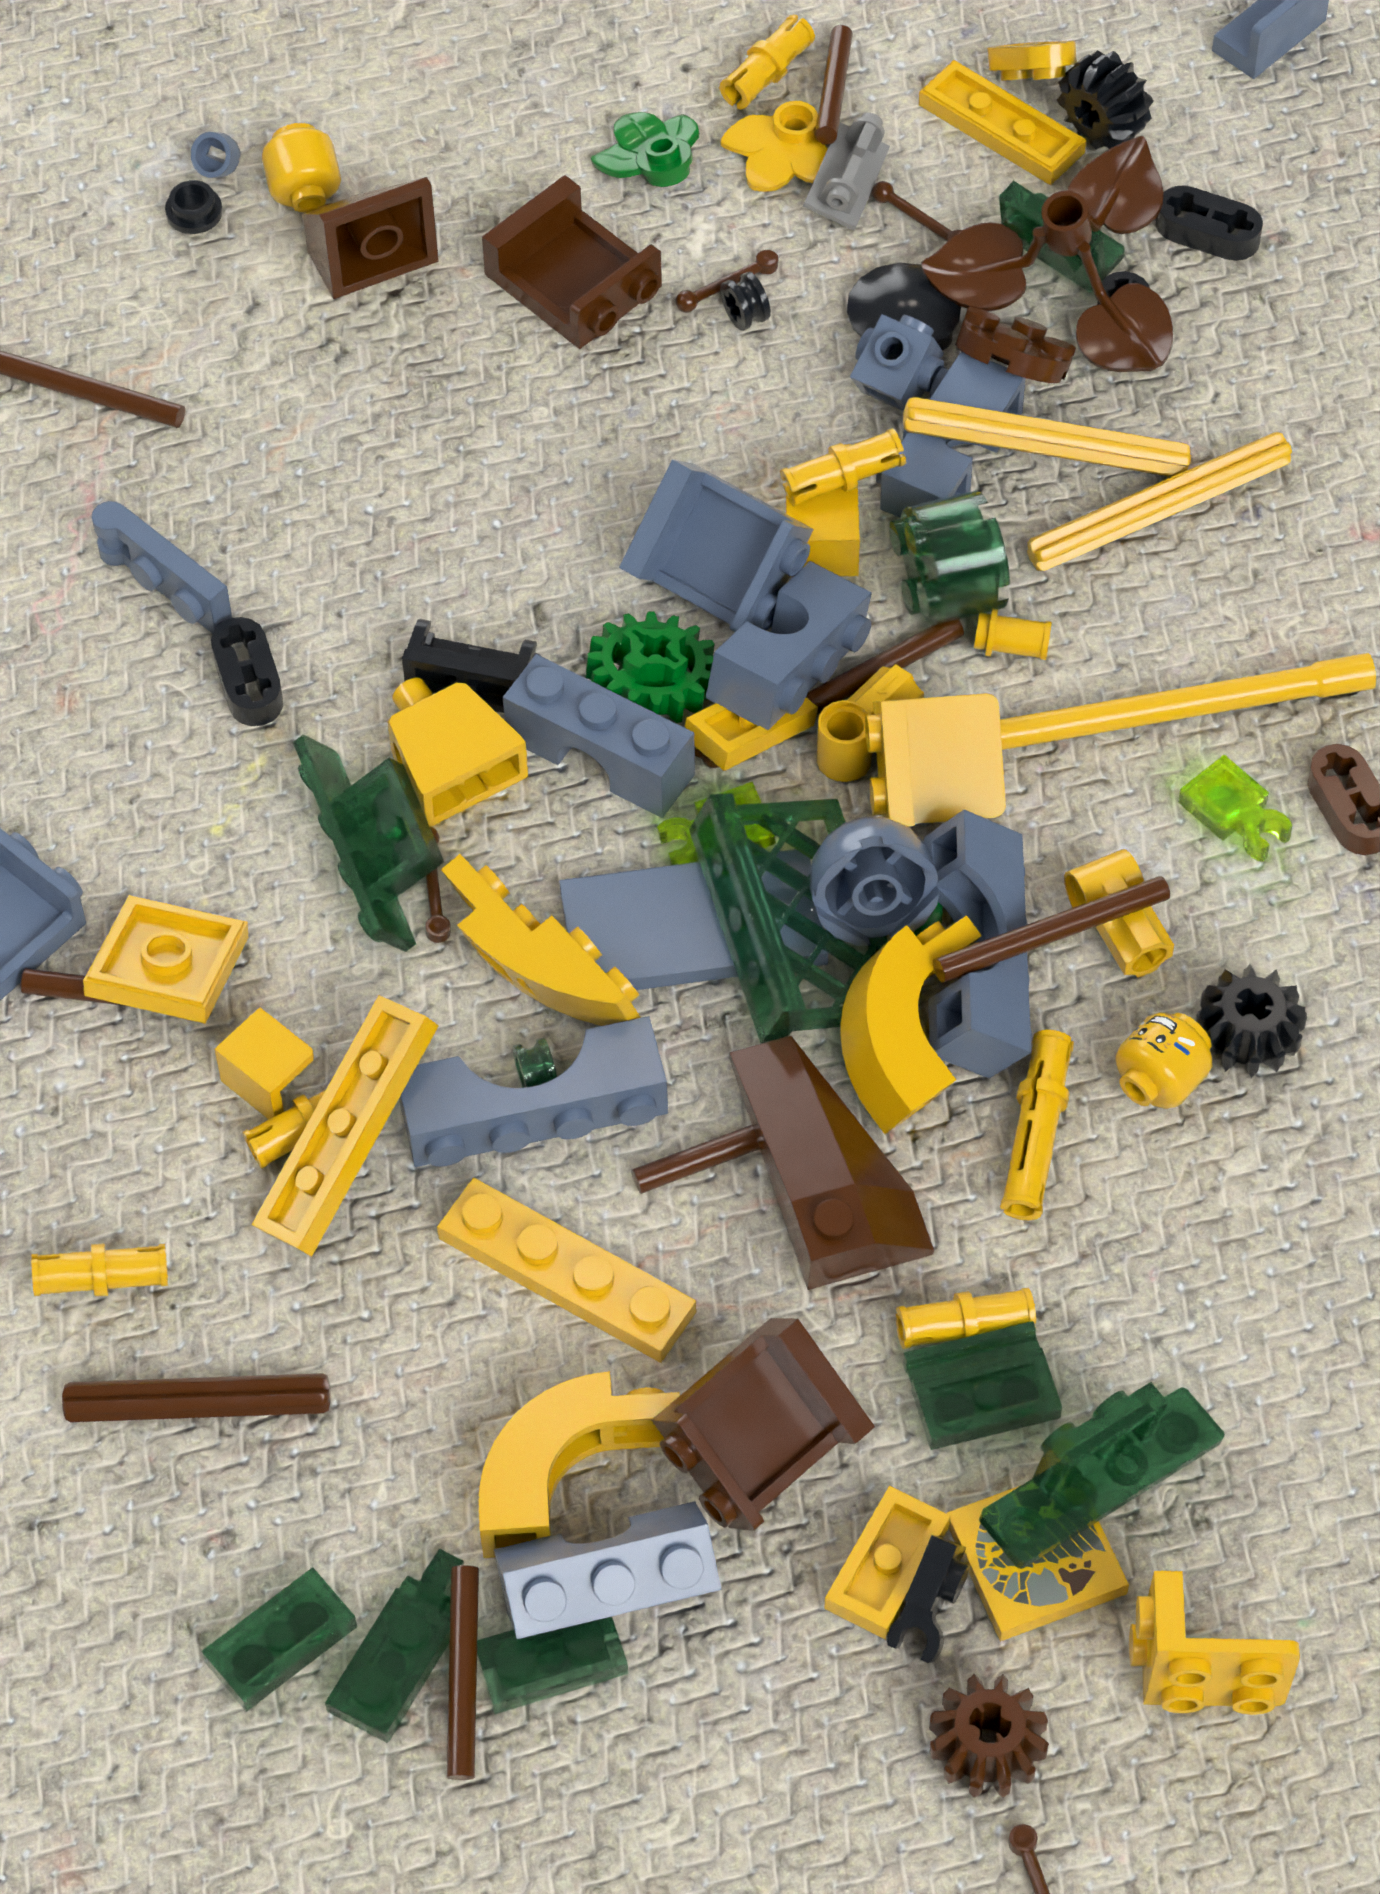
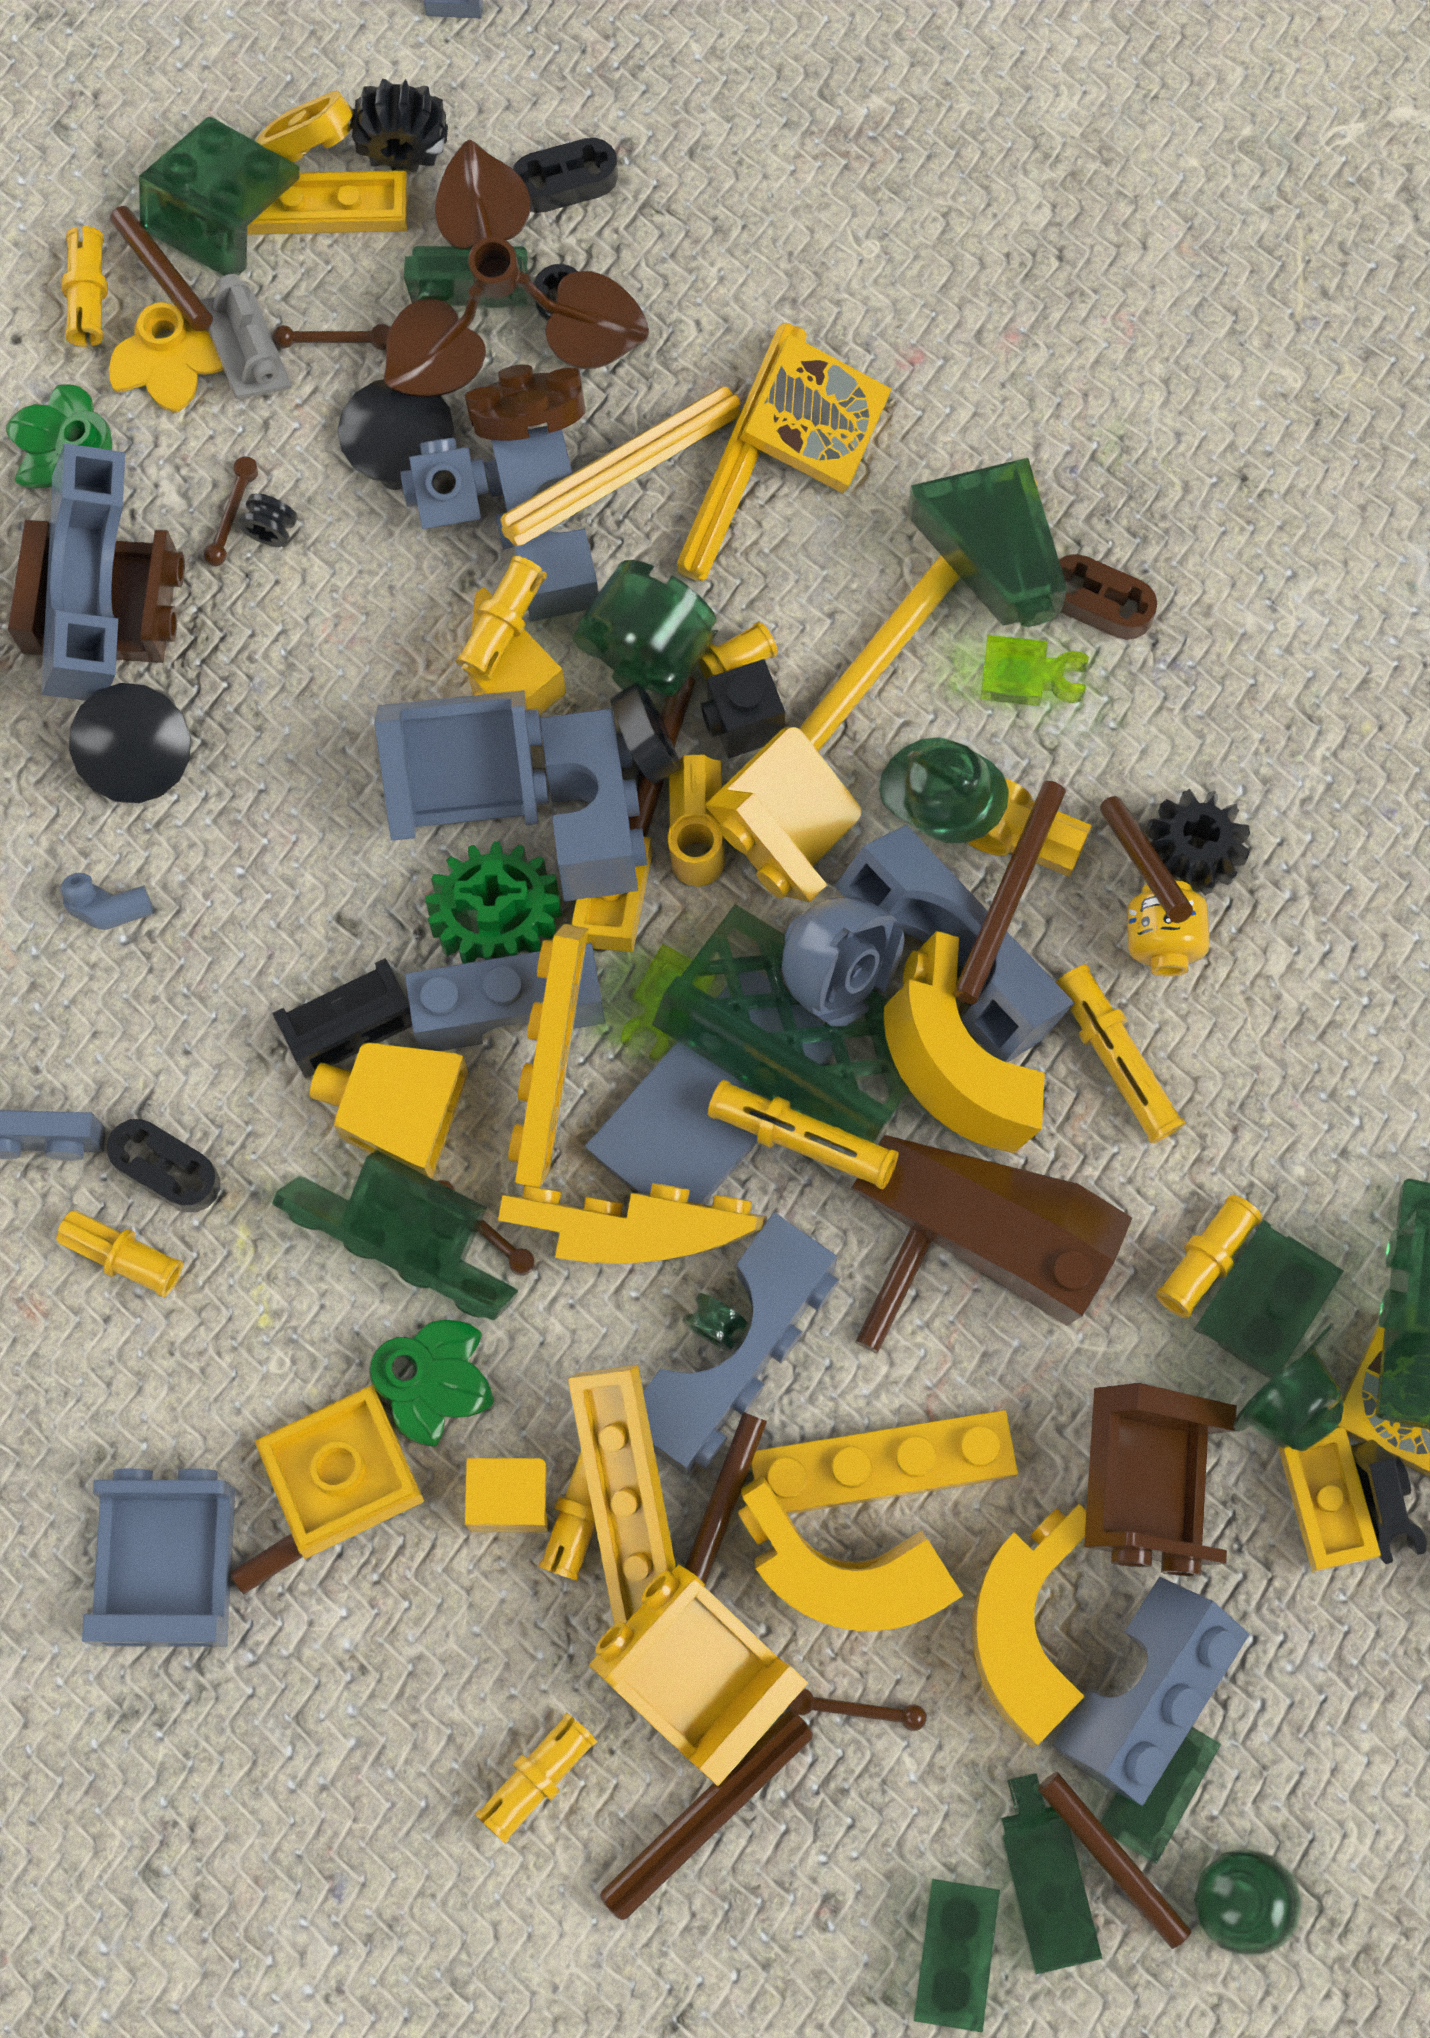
camera: 40 degrees left, 15 degrees up
none -> sand blue arch [41,443,125,700]
none -> yellow axle [56,1210,183,1297]
none -> sand blue arm [60,873,154,930]
none -> black dish [69,683,191,803]
none -> clear green bracket [139,117,300,276]
none -> green plate [369,1320,494,1447]
none -> yellow plate [508,924,589,1188]
none -> yellow panel [588,1564,808,1786]
none -> black beam [610,682,681,784]
none -> reddish brown bar [684,1412,767,1587]
none -> black brick [700,659,786,759]
none -> yellow pin [707,1079,899,1190]
none -> yellow arch [737,1475,963,1631]
none -> yellow tile [740,334,892,493]
none -> reddish brown hinge [789,1688,927,1731]
none -> clear green piece [879,737,1009,843]
none -> clear green slope [908,458,1068,627]
none -> reddish brown bar [1100,796,1193,923]
none -> clear green hair [1194,1849,1303,1956]
none -> clear green piece [1233,1323,1344,1451]

